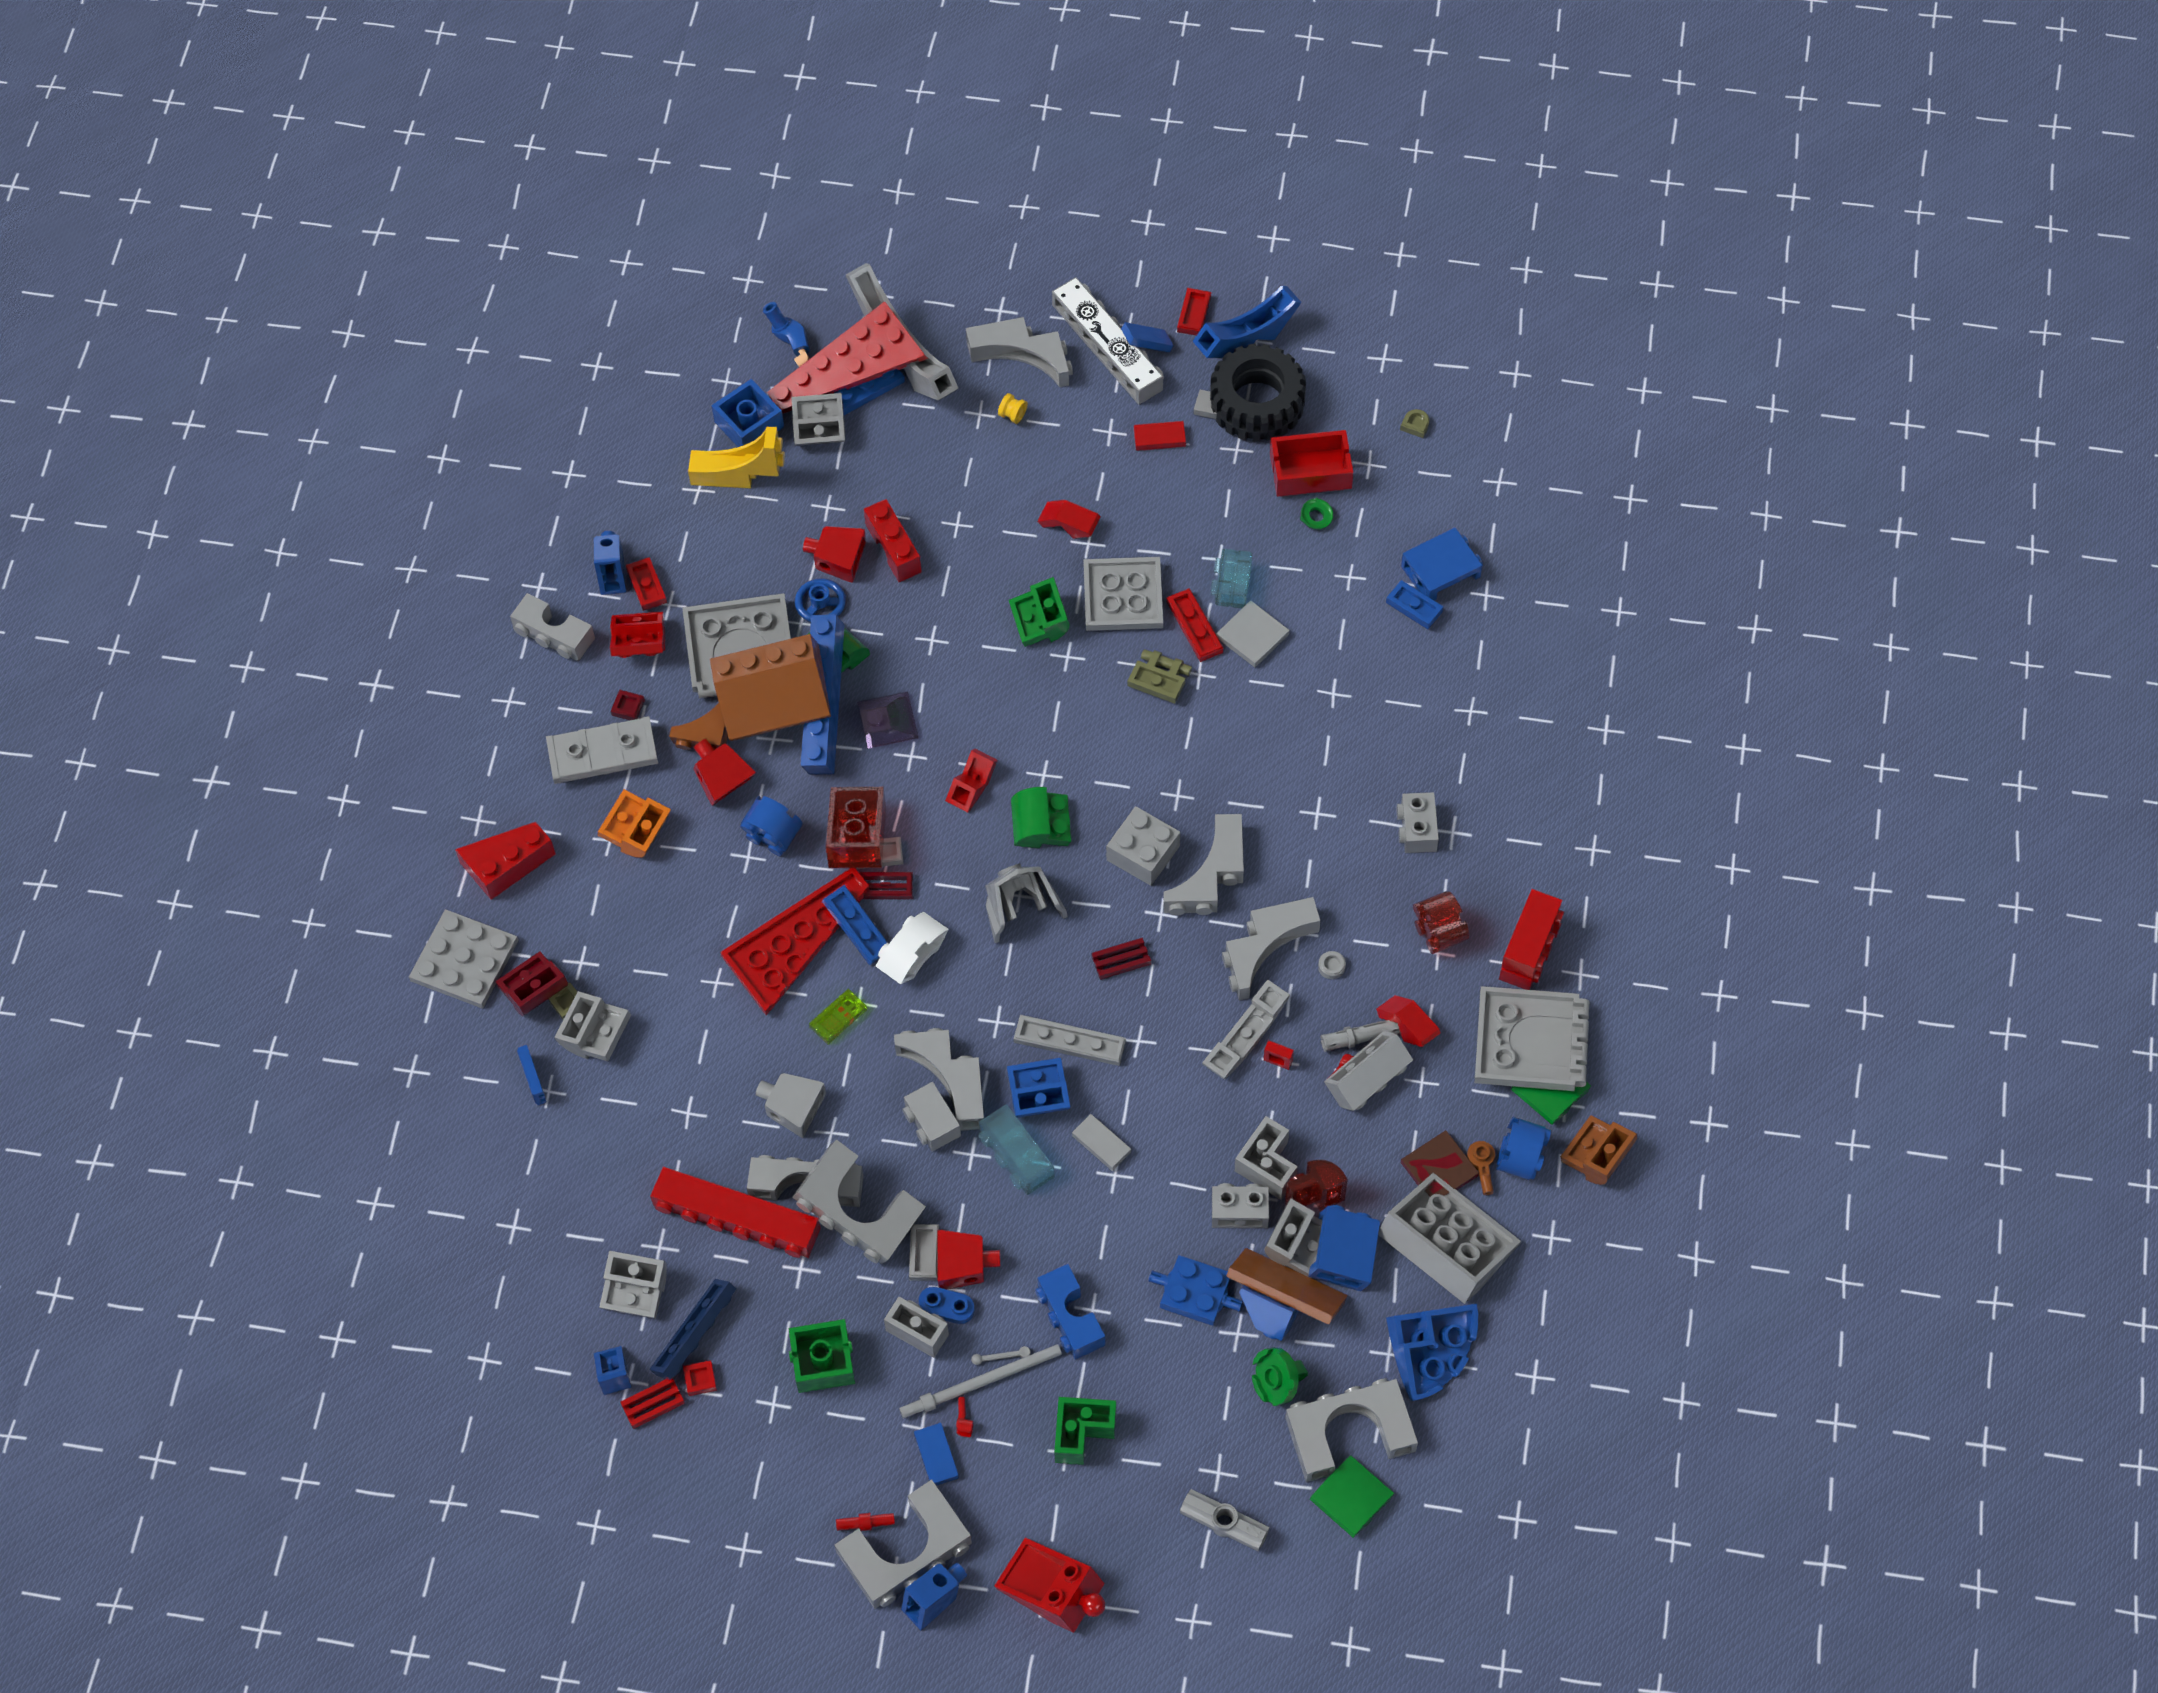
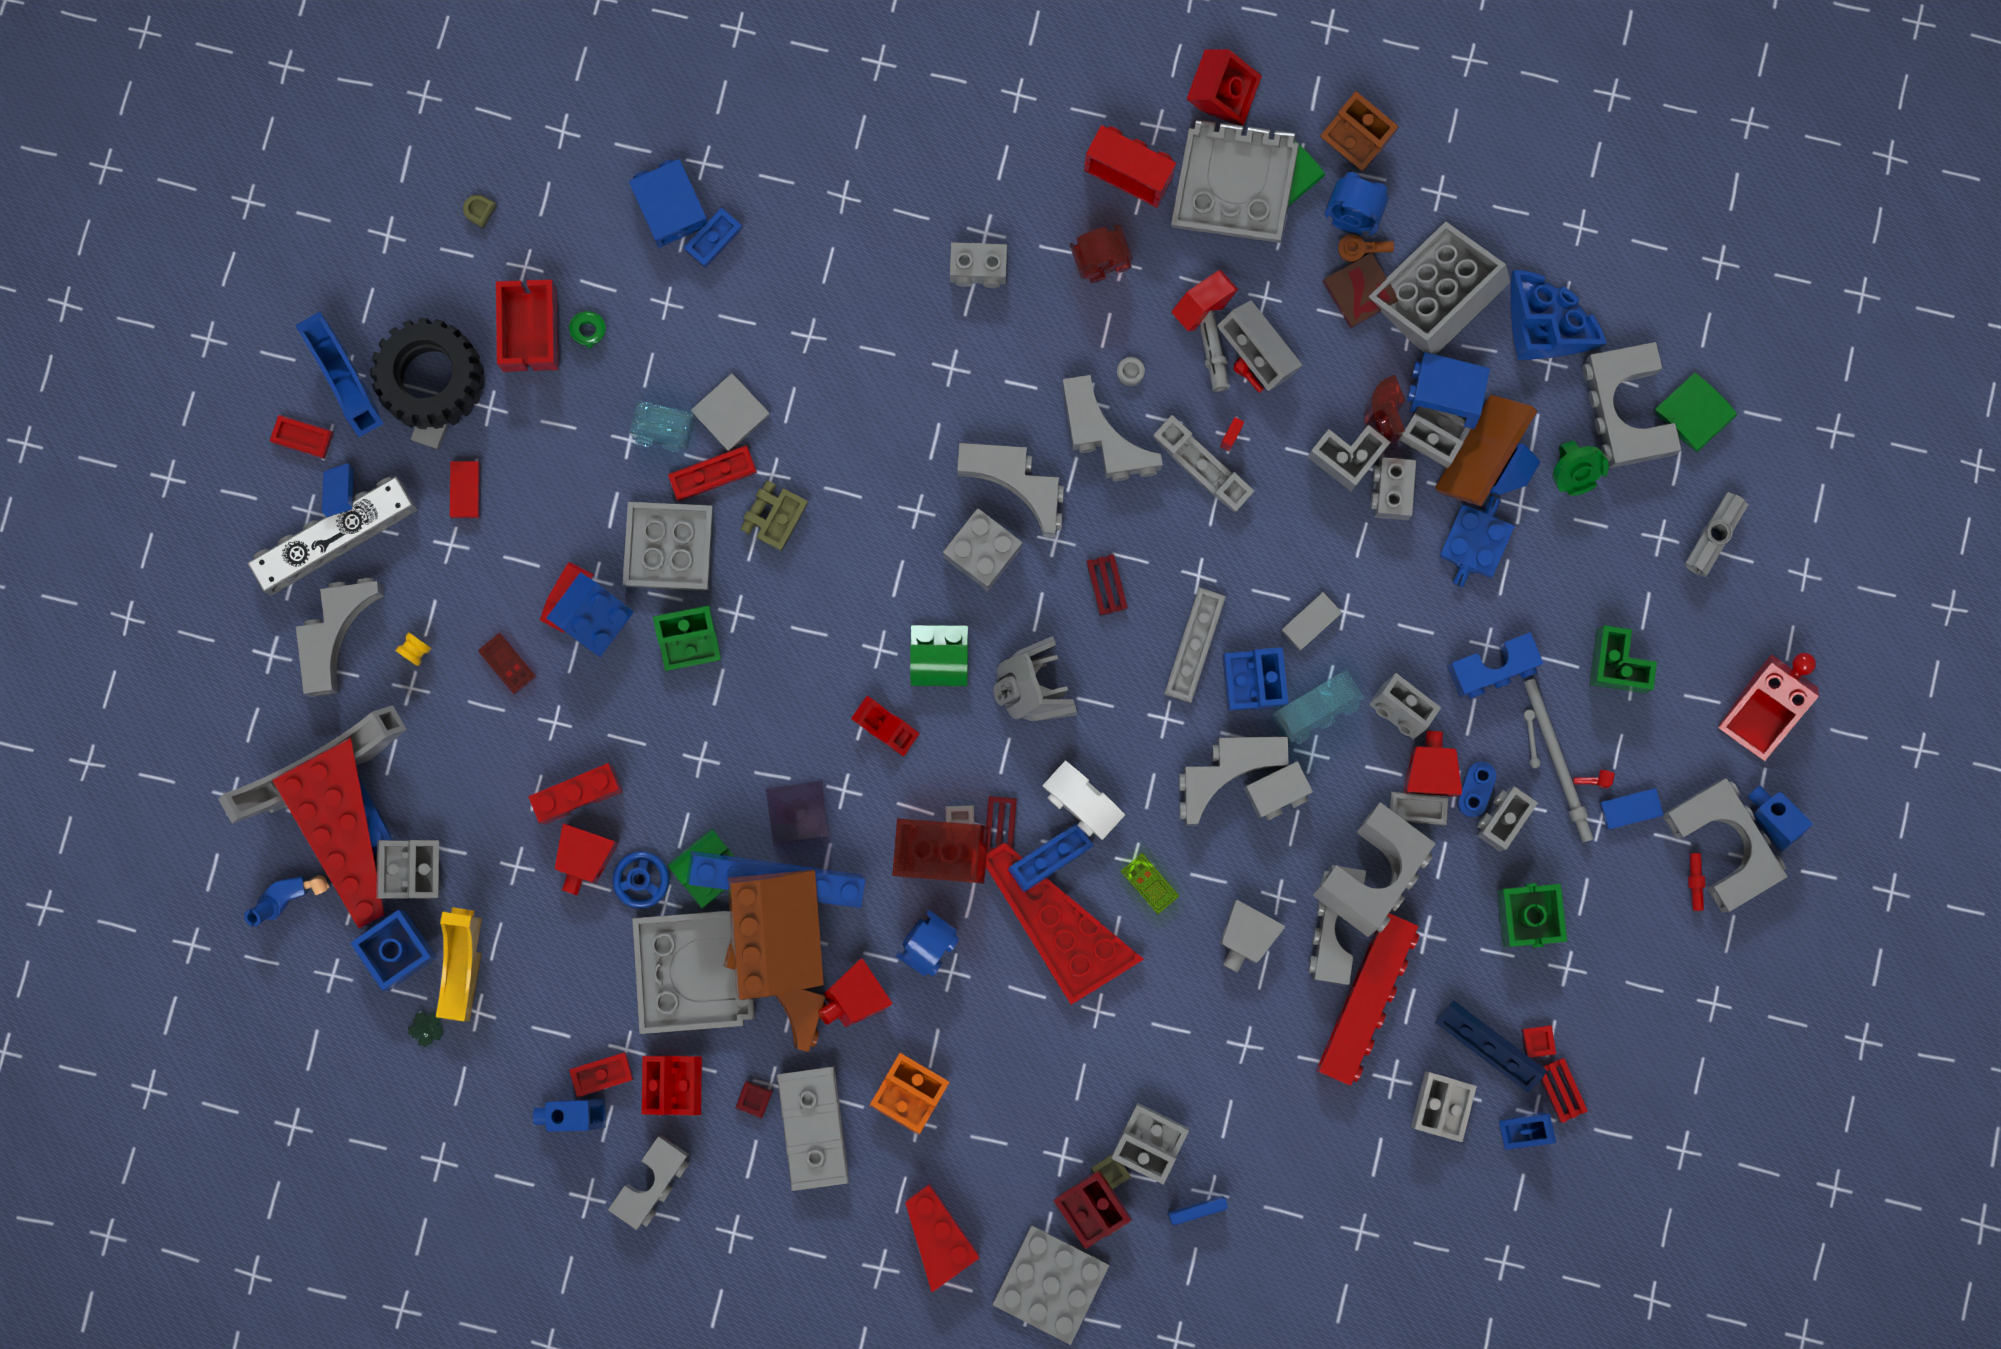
camera: 90 degrees left, 20 degrees up
none -> clear green plant [408,1012,443,1047]
none -> clear red tile [478,633,537,695]
none -> blue brick [546,572,634,657]
none -> red slope [1186,49,1262,126]
none -> light grey brick [1369,673,1441,739]

